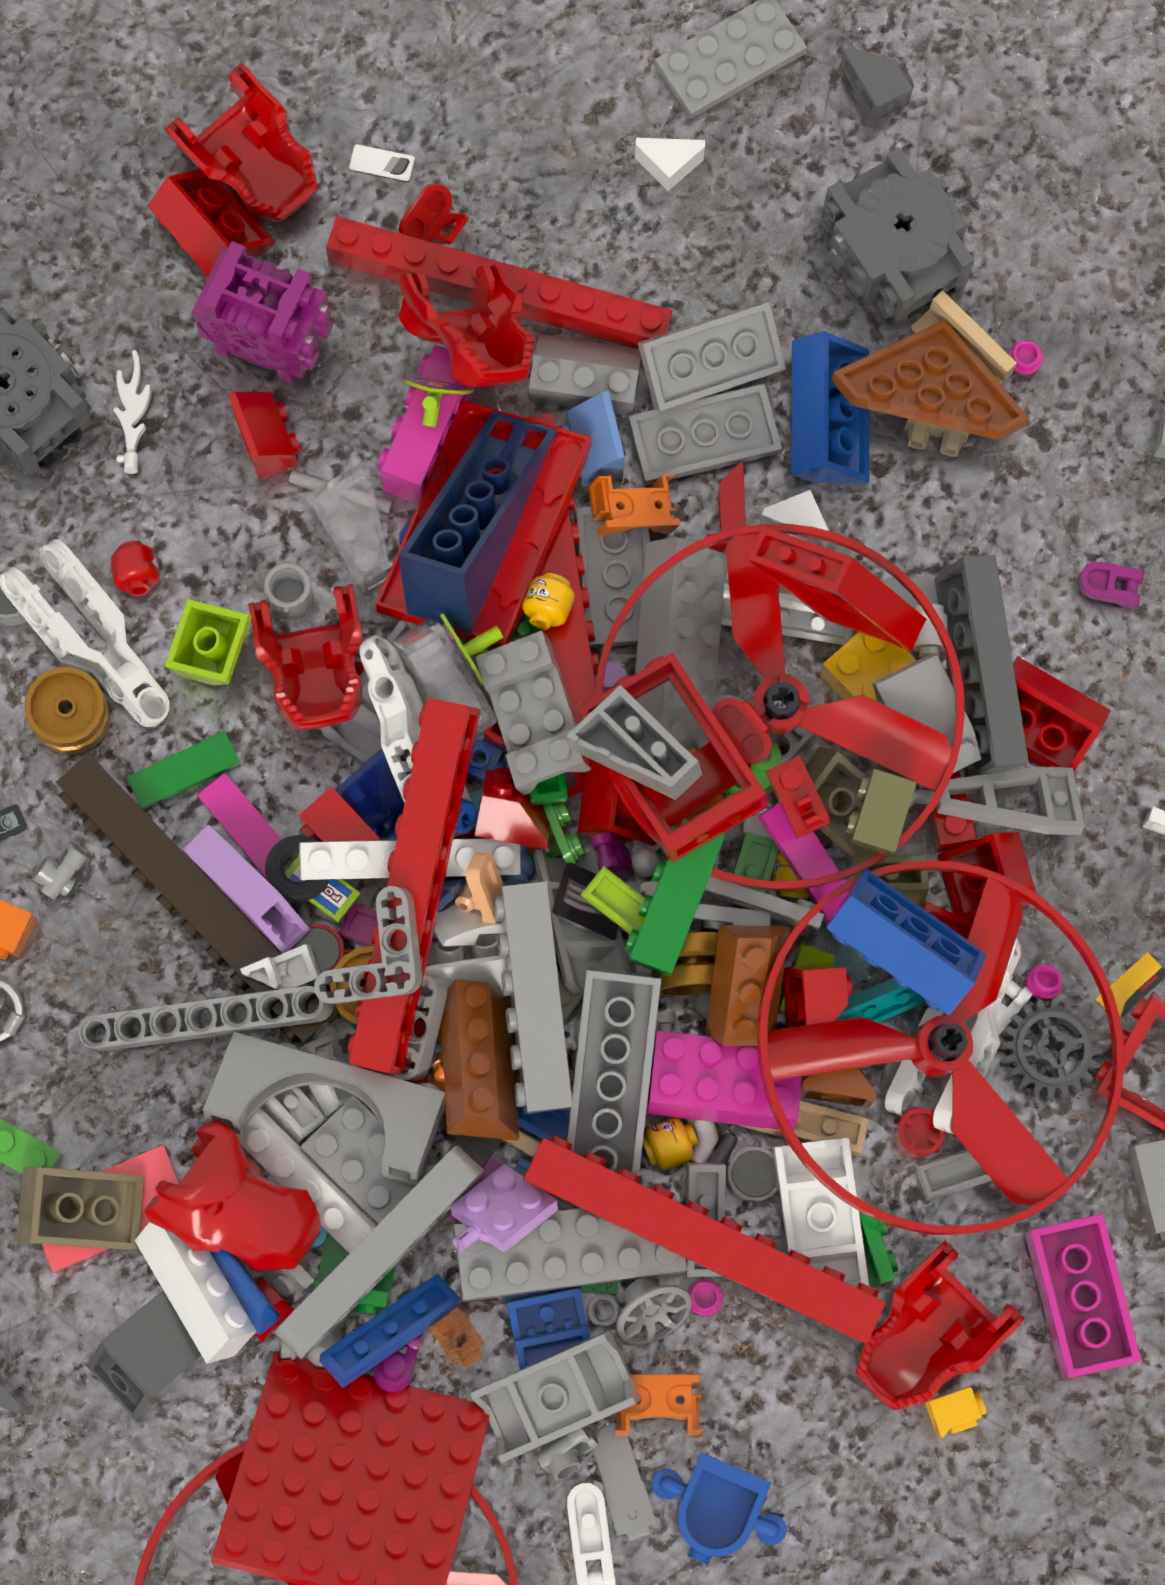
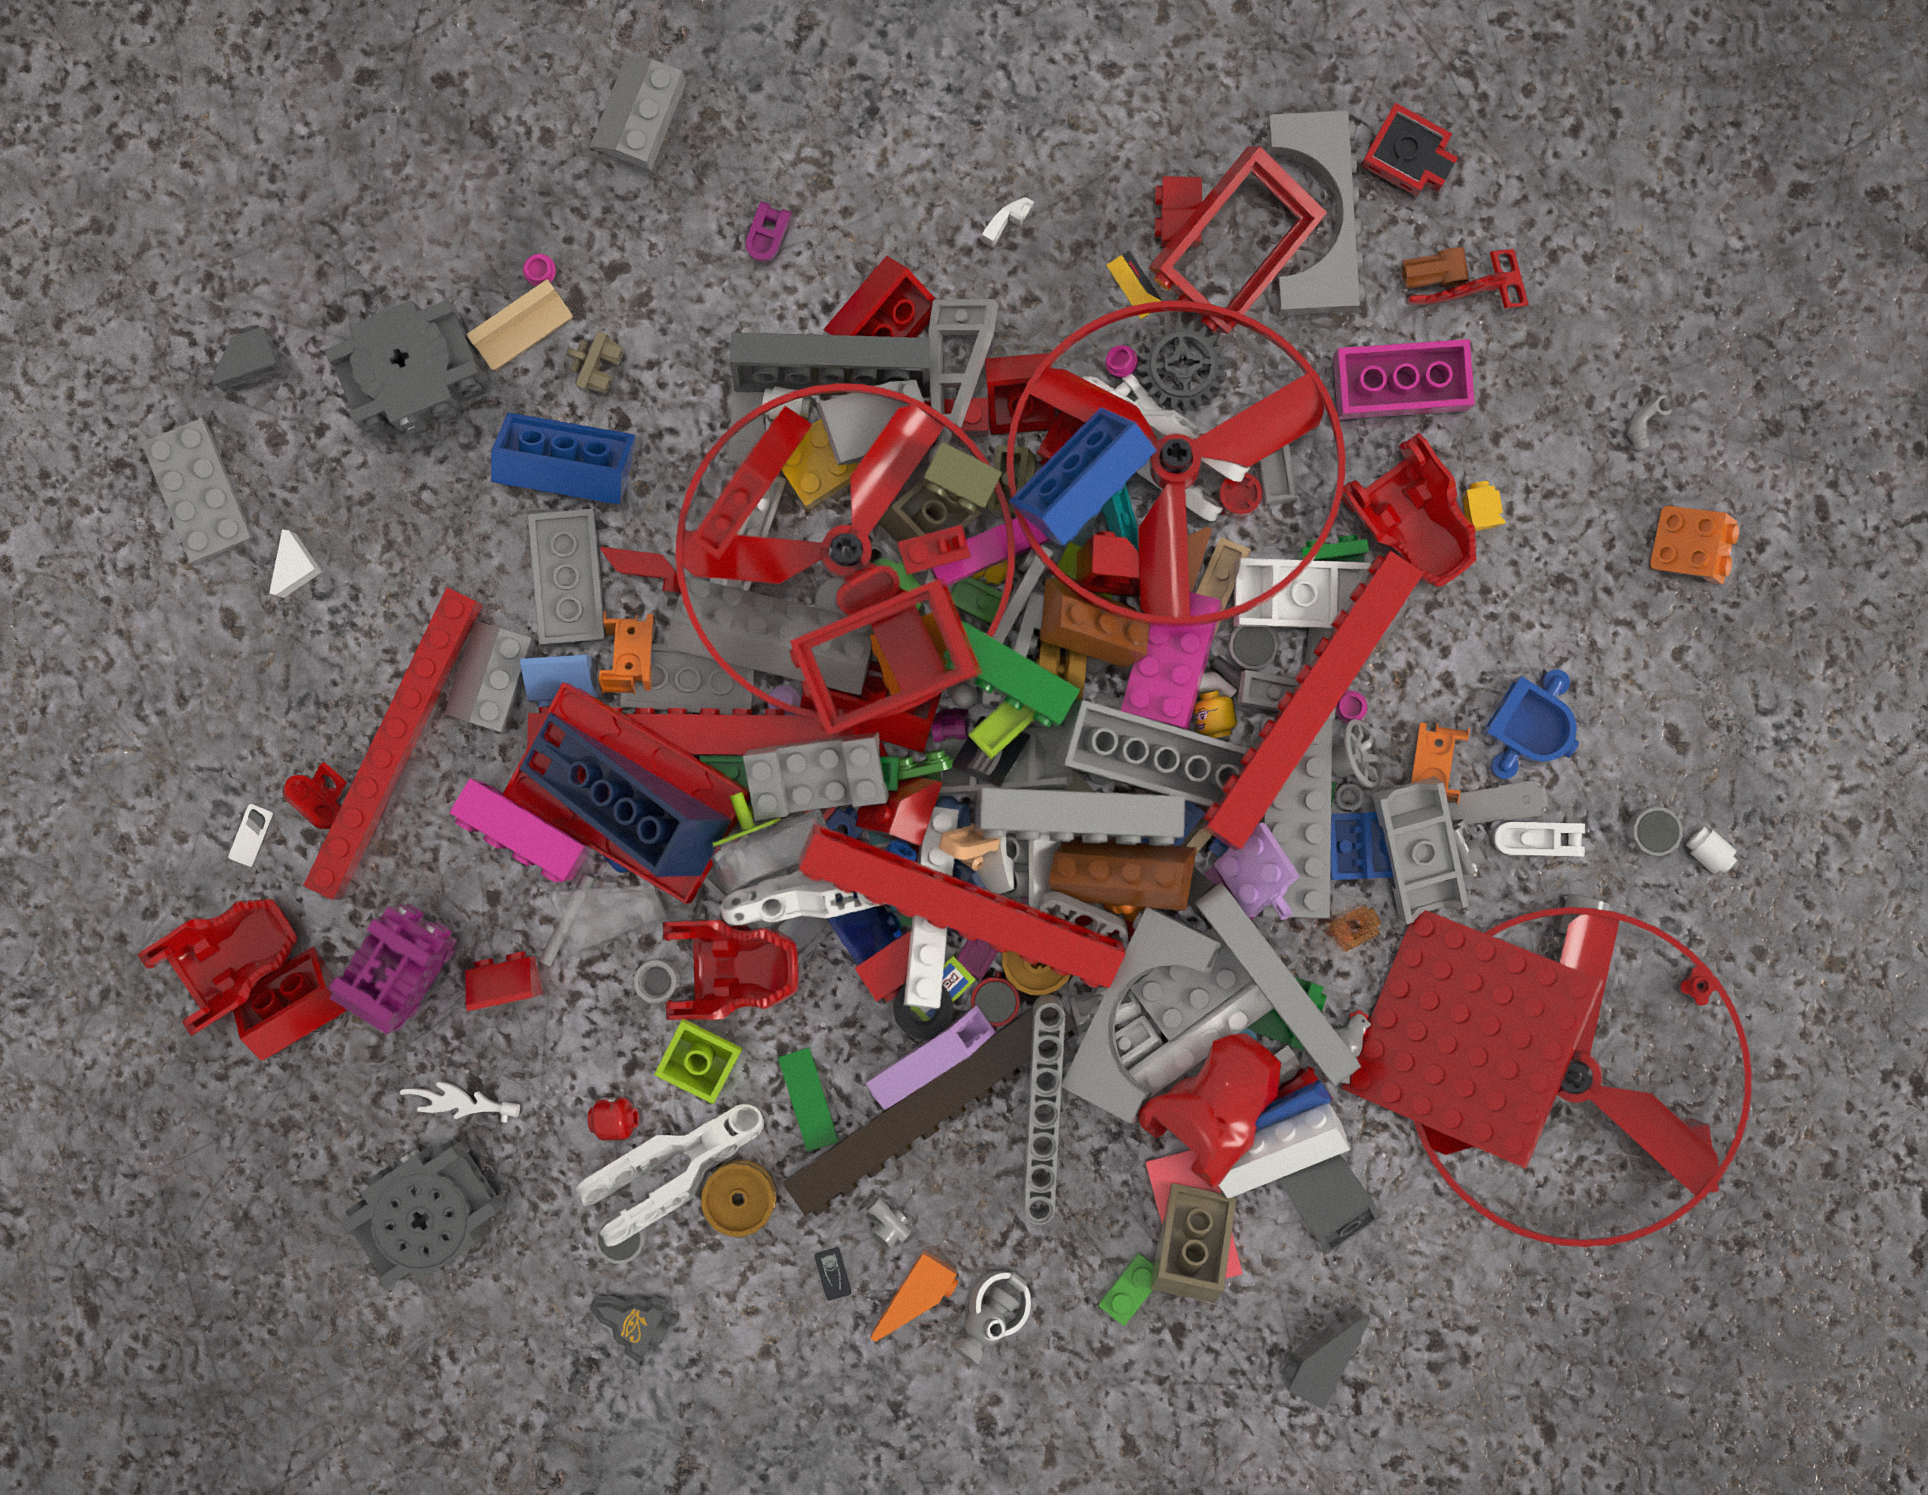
camera: 75 degrees left, 10 degrees up
dark pink tile [197,773,292,879] -> none
white slope [240,944,321,990] -> none
light grey beam [314,886,422,1004] -> none
blue plate [319,1274,461,1388] -> none
magenta plate [374,1333,423,1392] -> none
red animal [399,265,534,387] -> none
lime shield [402,374,475,427] -> none
yellow head [522,573,575,630] -> none
light grey wedge [565,685,703,800] -> none
light grey plate [638,301,786,412] -> none
white slope [760,490,829,548] -> none
dark orange plate [831,320,1029,440] -> none

